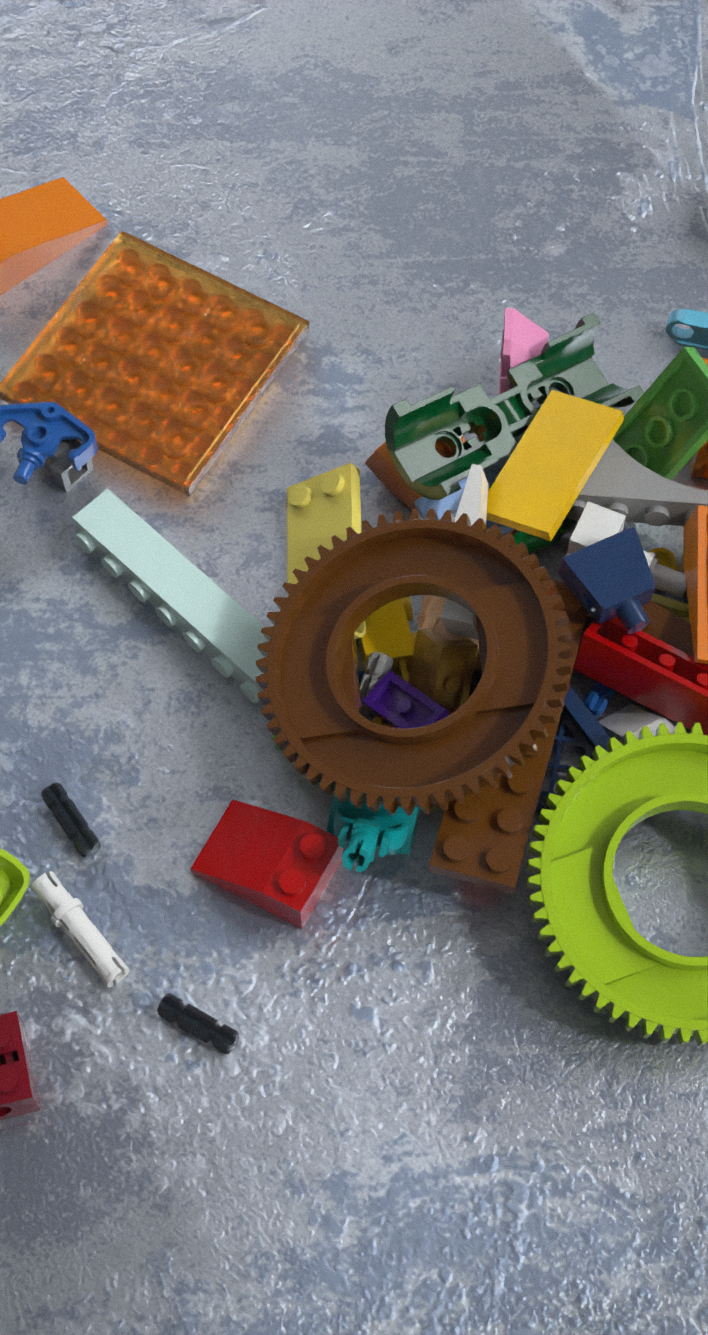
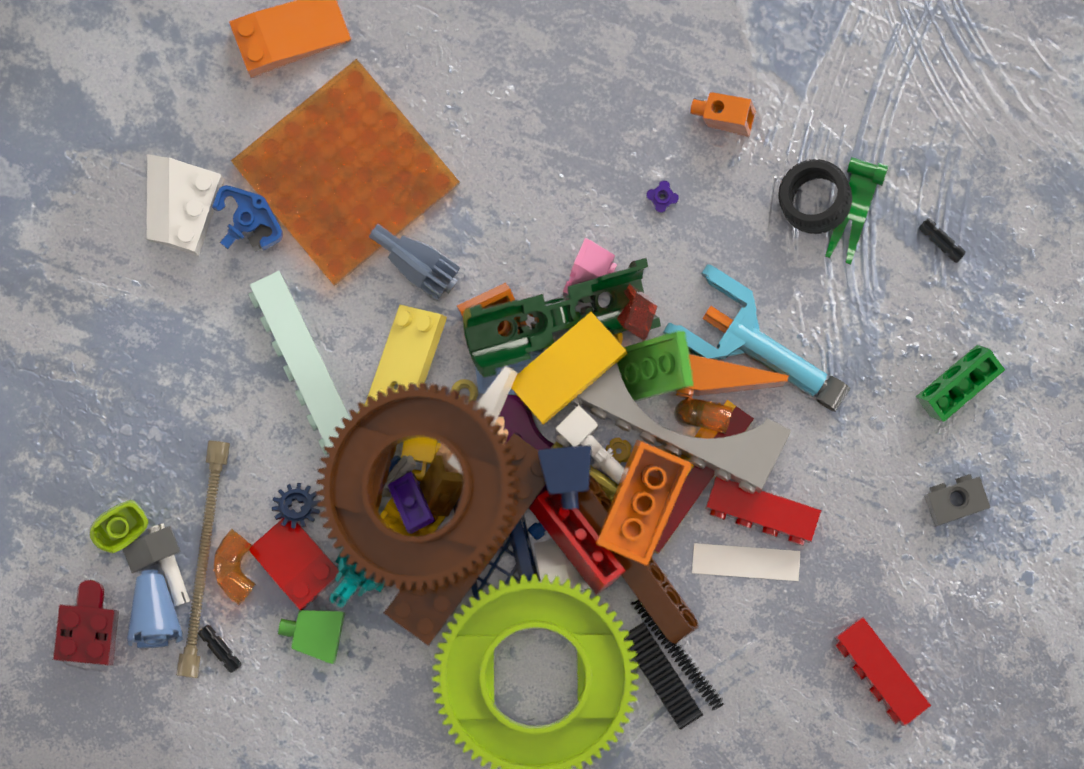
camera: 20 degrees right, 20 degrees up
black axle [41,782,100,858] -> none
none -> dark grey slope [123,526,181,574]
none -> medium blue cone [127,570,183,648]
none -> dark tan hose [176,440,230,678]
none -> clear orange cylinder [213,528,256,606]
none -> dark blue gear [272,483,321,529]
none -> bright green torso [278,610,345,664]
none -> sand blue piece [369,224,461,300]
none -> clear red slope [617,284,657,341]
none -> dark purple plate [646,180,679,213]
none -> orange torso [690,92,756,137]

